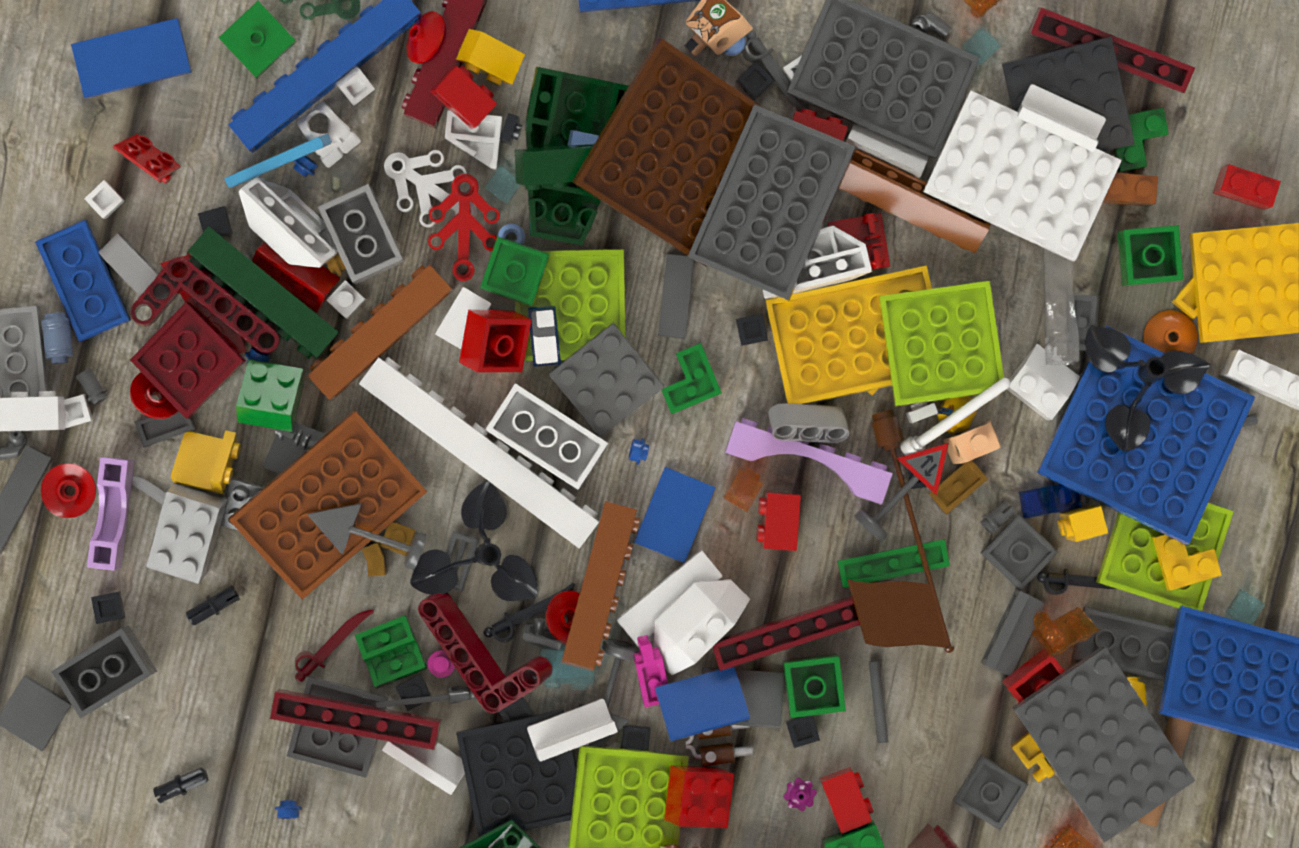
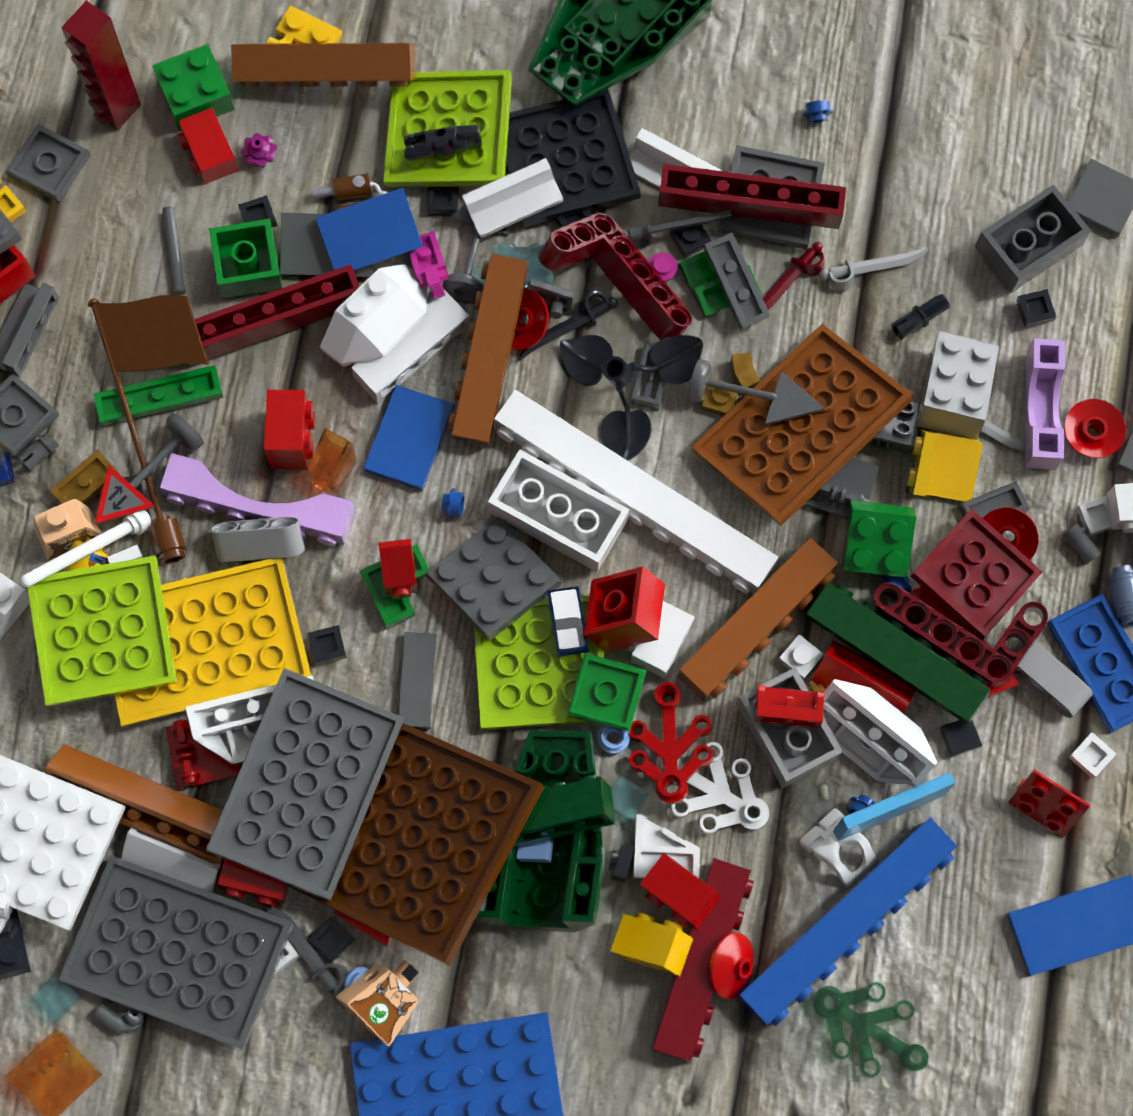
camera: 175 degrees right, 15 degrees down
black axle [153,767,209,804] -> none
green plate [218,1,297,79] -> none
white plate [336,66,375,106] -> none
red brick [664,765,734,828] -> none
none -> red slope [378,539,418,599]
none -> black hinge [404,125,482,161]
none -> dark grey plate [702,232,770,330]
none -> red hinge [754,685,824,729]
none -> light grey sword [819,247,928,292]

